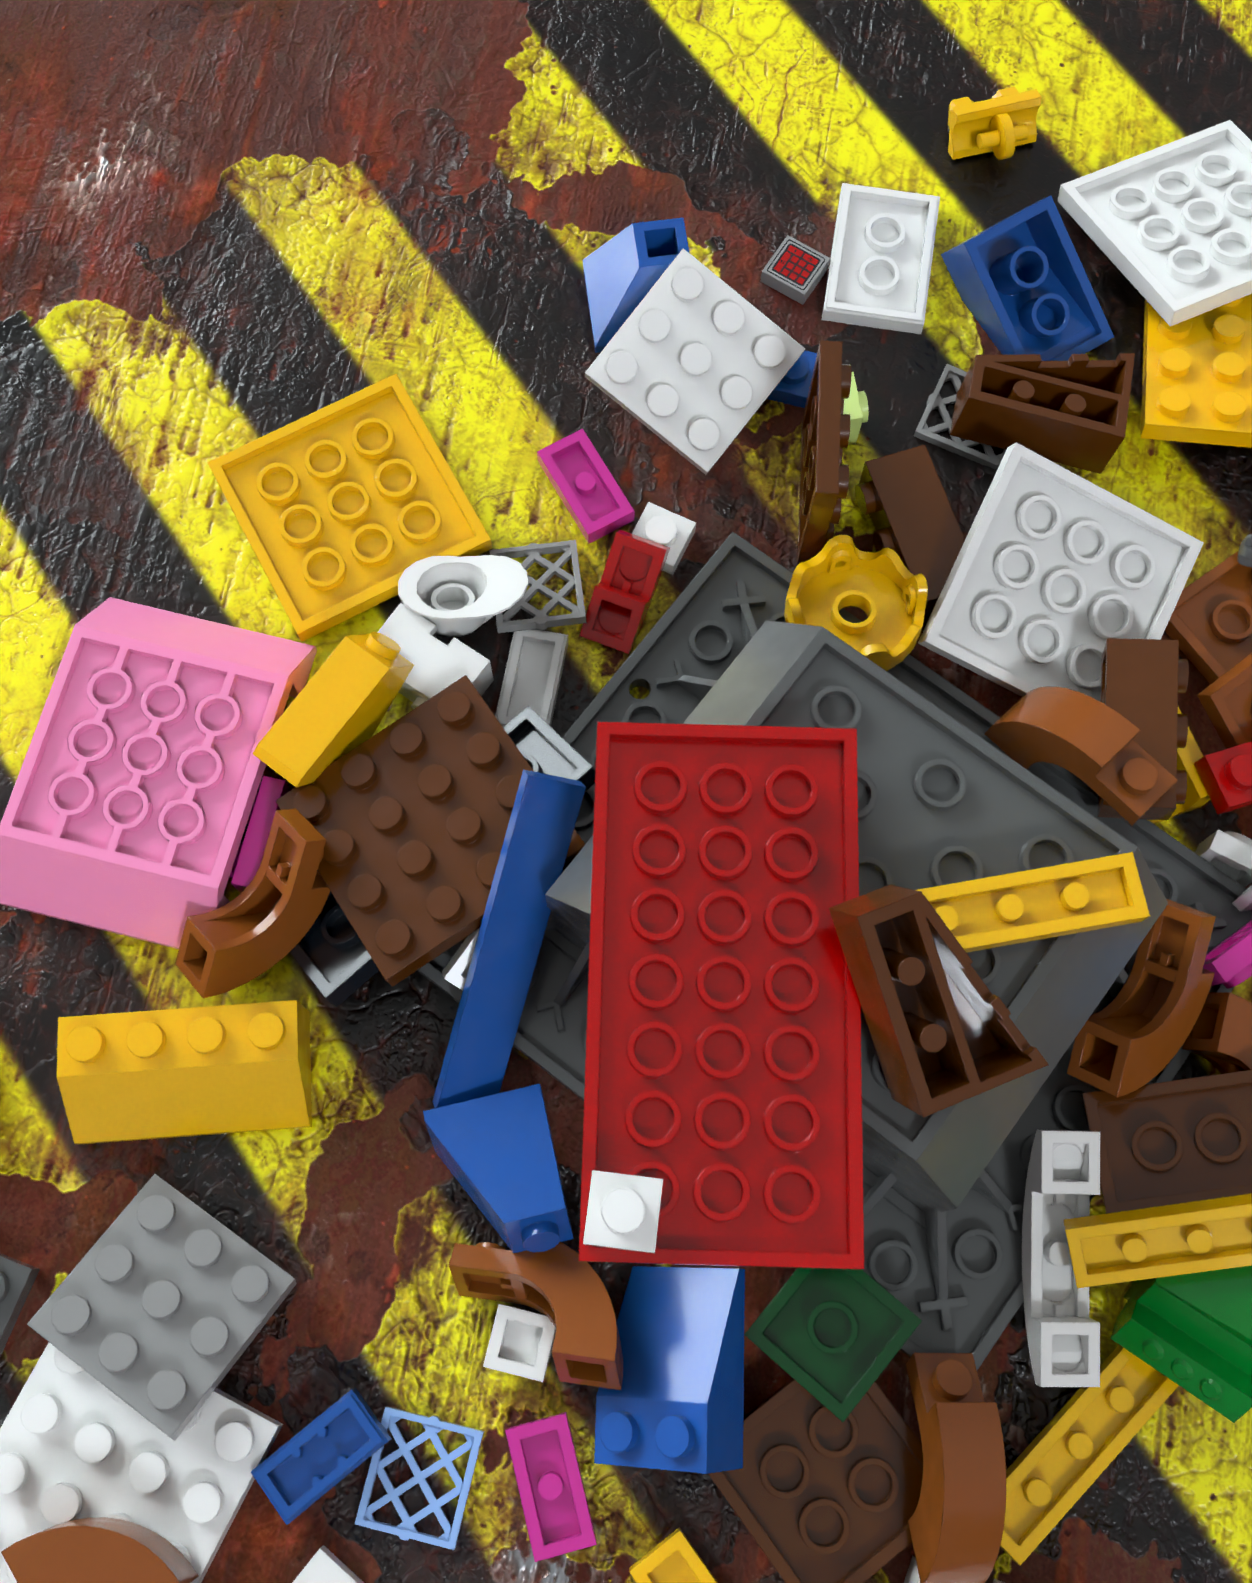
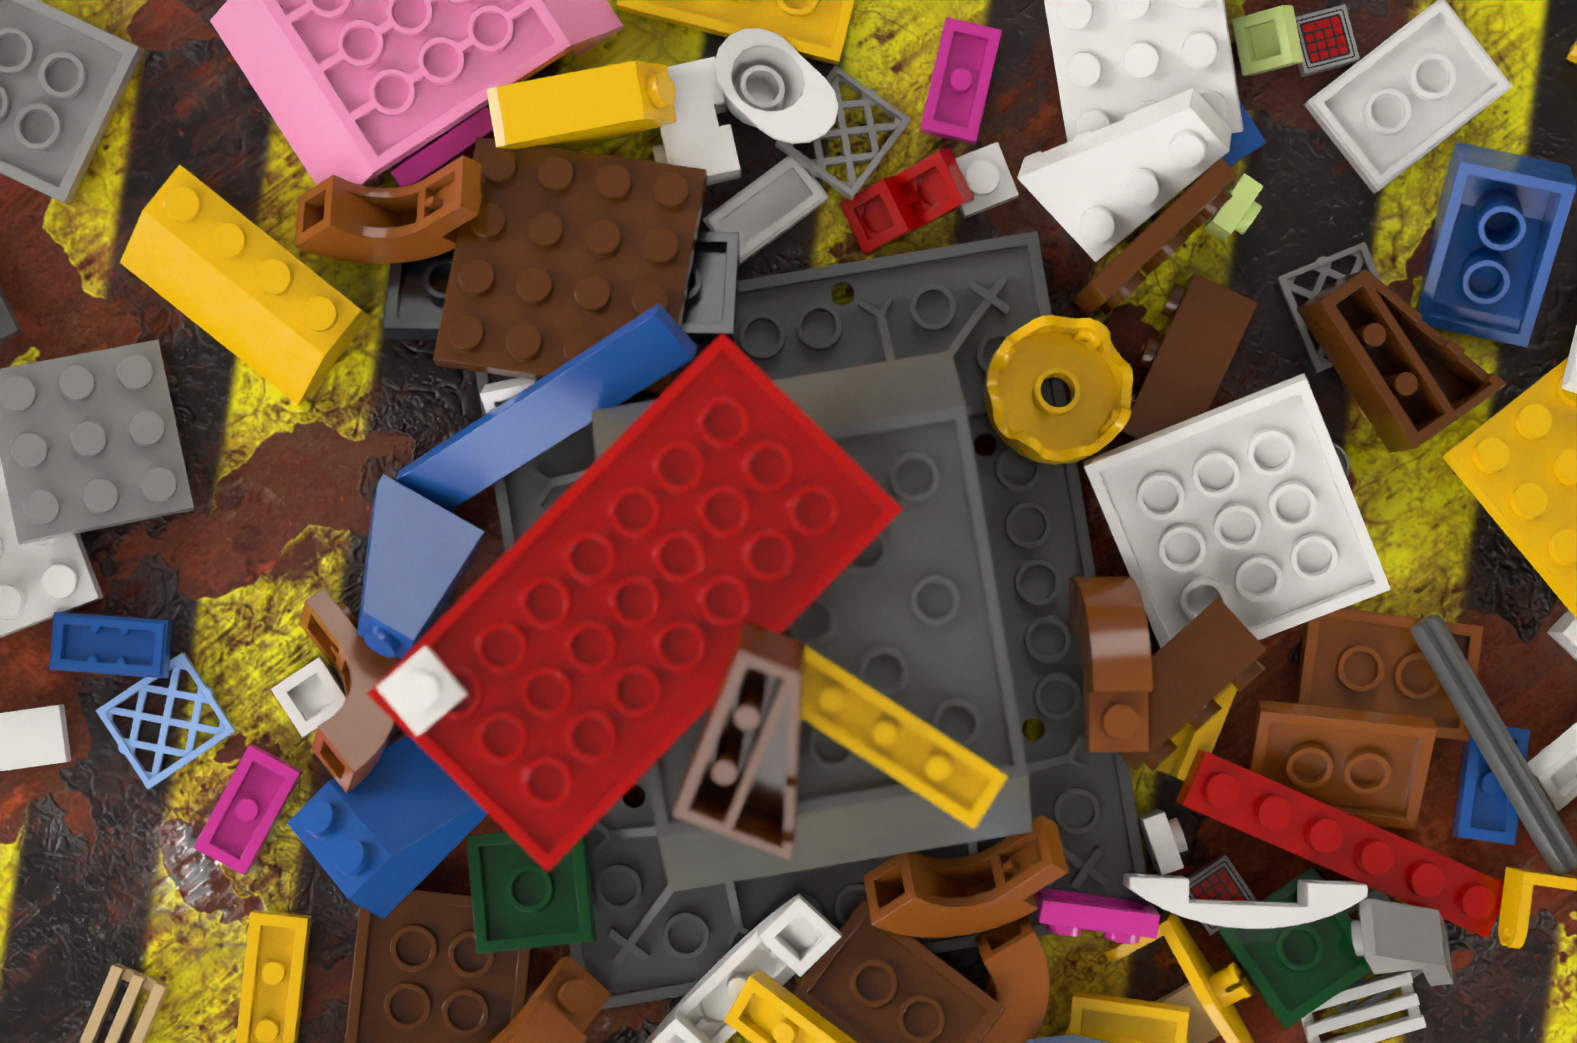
camera: 40 degrees right, 15 degrees up
none -> white wedge [1017,88,1232,262]
none -> yellowish green plate [1232,5,1304,76]

